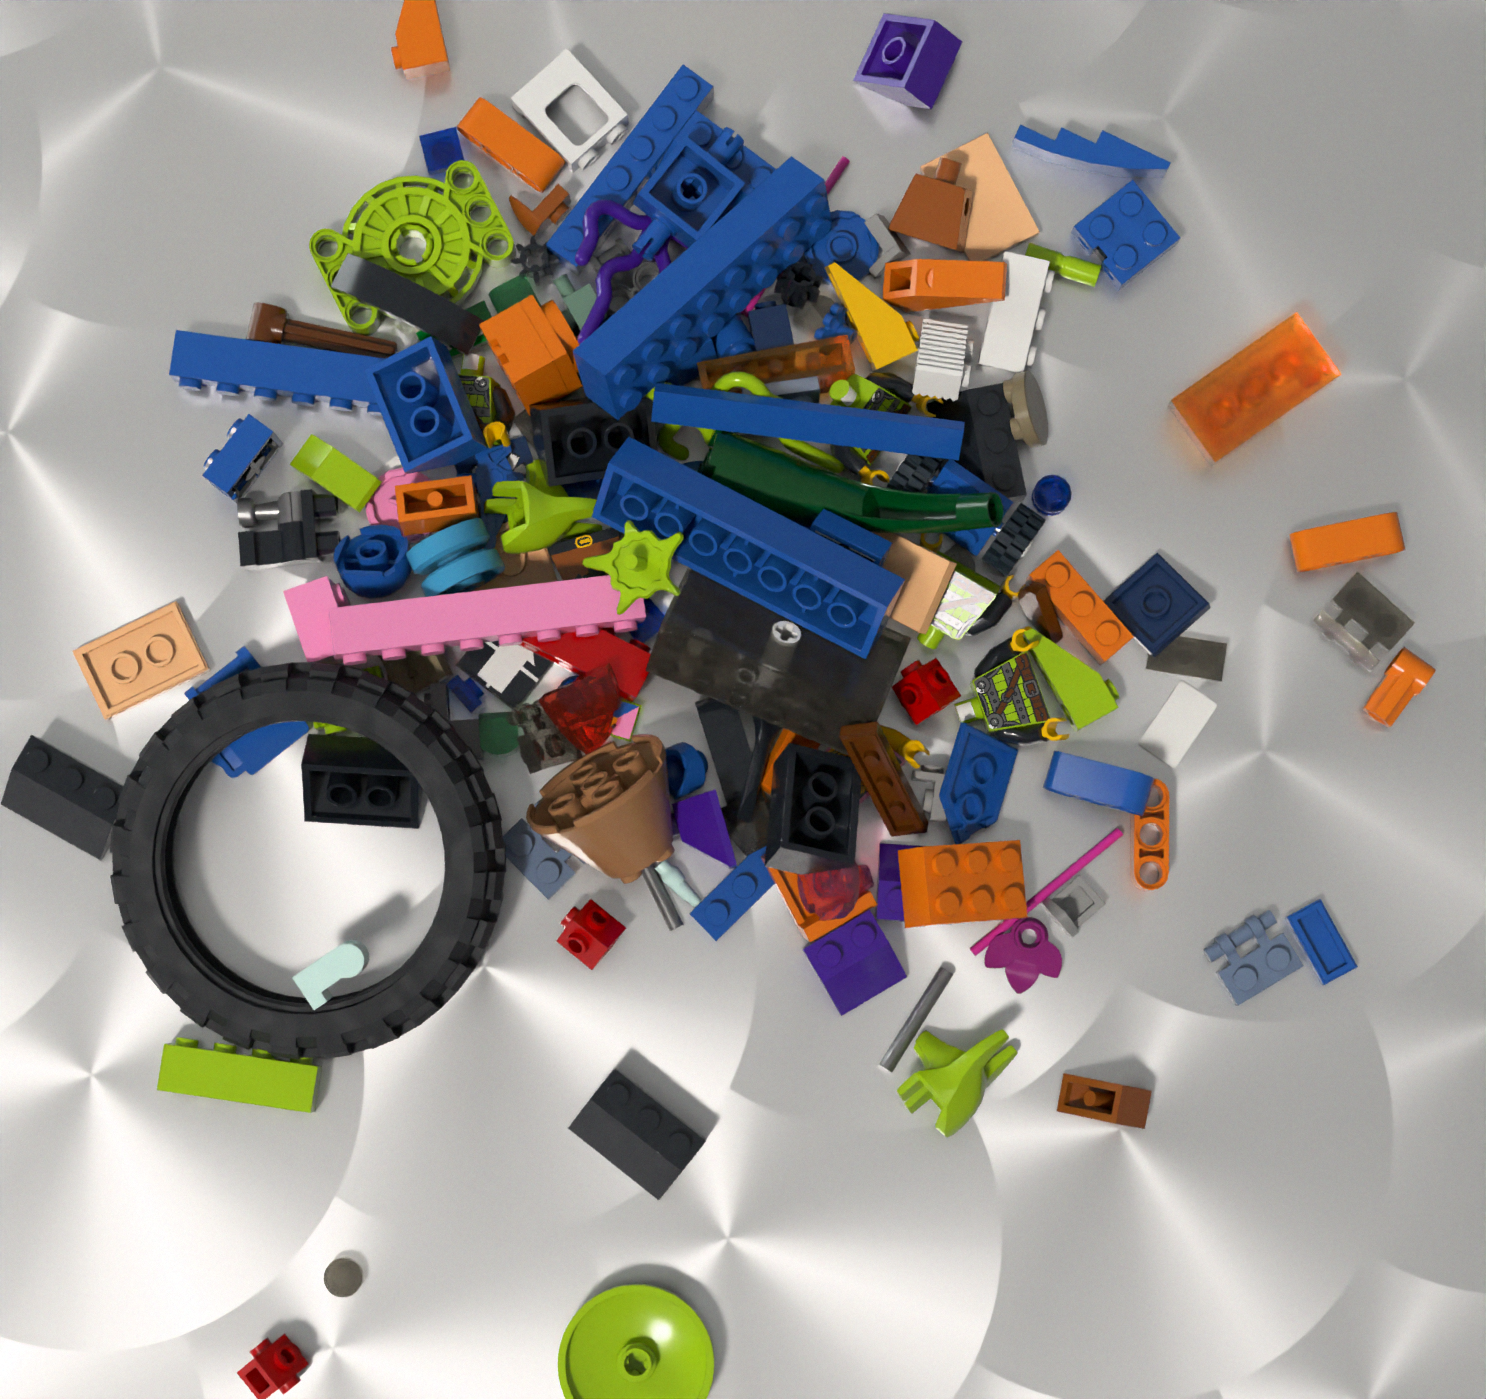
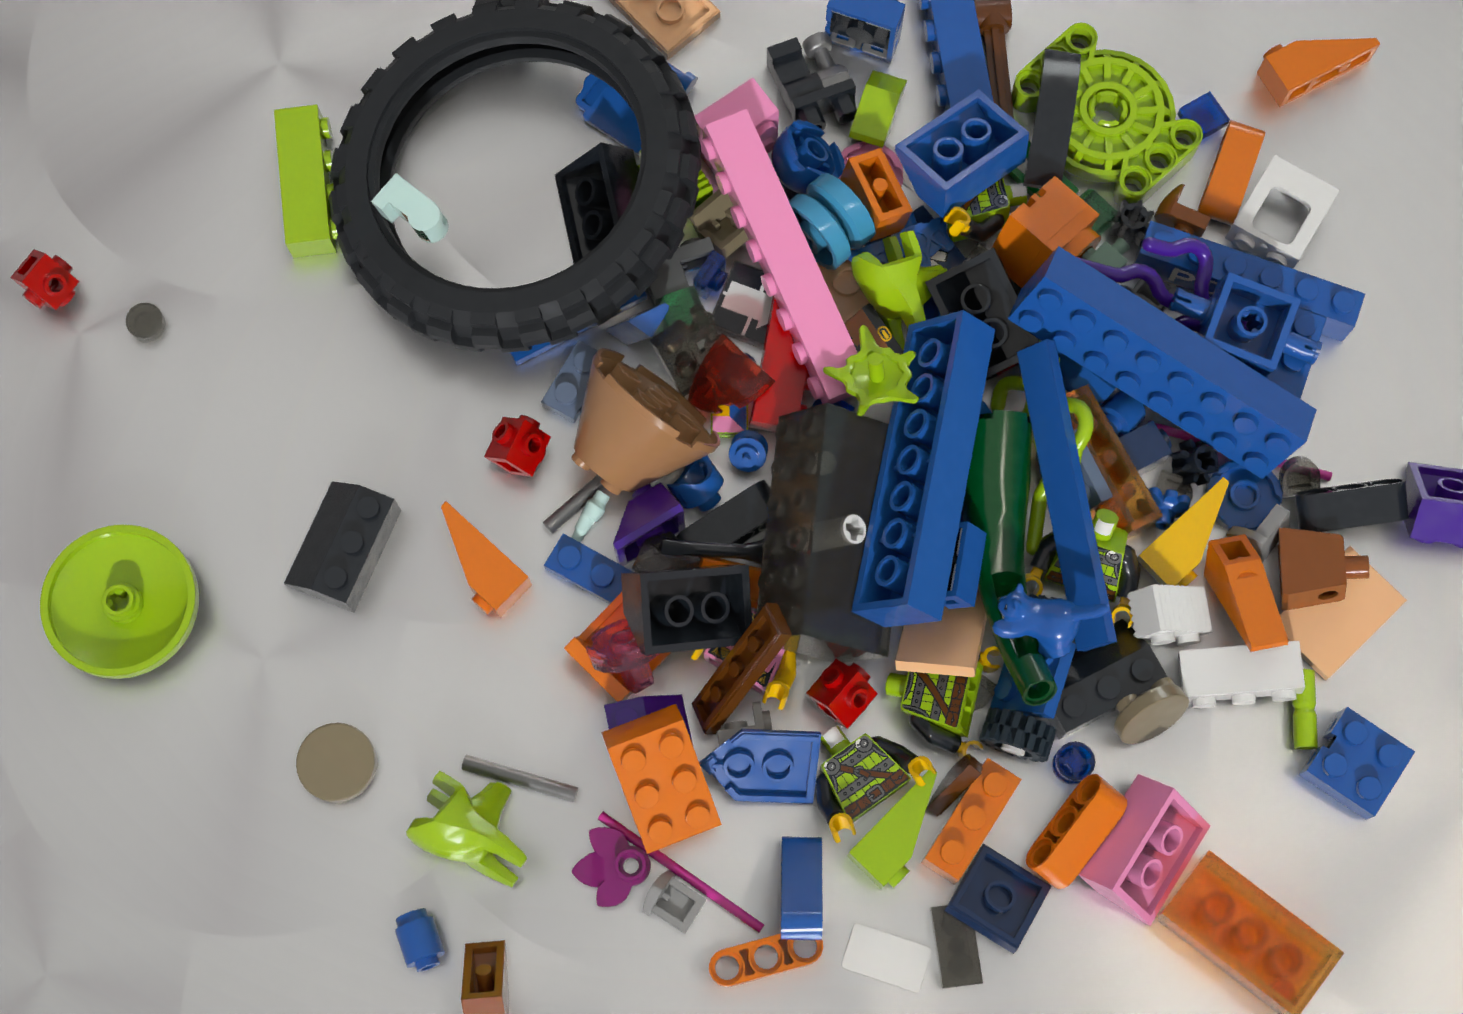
camera: 75 degrees right, 10 degrees down
dark purple slope [802,910,907,1016] -> none
blue slope [1011,124,1171,178] -> none
none -> dark tan tile [296,723,378,804]
none -> blue brick [395,908,445,972]
none -> orange slope [441,501,532,618]
none -> blue slope [606,303,669,345]
none -> blue wheel [729,430,768,472]
none -> blue animal [992,583,1110,659]
none -> orange beam [1026,774,1127,889]
none -> bright pink slope [1078,774,1210,926]
none -> clear smoke tile [1279,456,1320,498]
none -> black beam [1295,479,1409,532]

